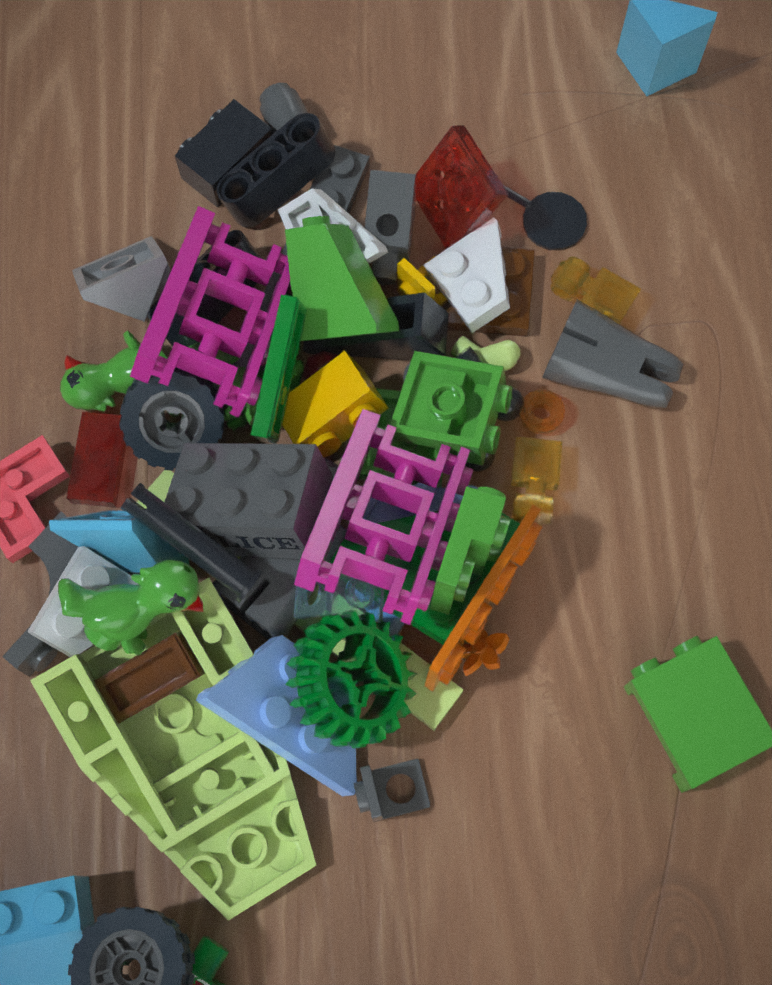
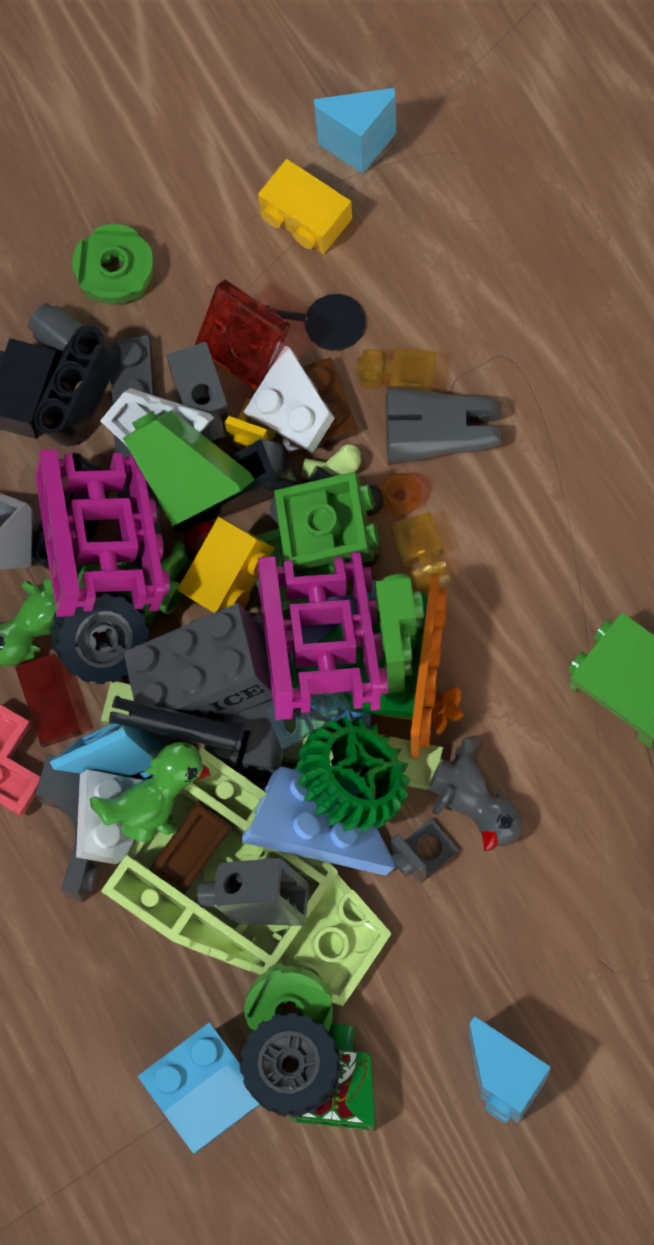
camera: 20 degrees left, 0 degrees up
green tile [251,294,307,444] -> none
none -> bright green plate [72,224,154,305]
none -> dark grey torso [197,858,309,926]
none -> bright green plate [244,963,333,1033]
none -> yellow brick [257,159,353,254]
none -> dark grey animal [428,735,523,851]

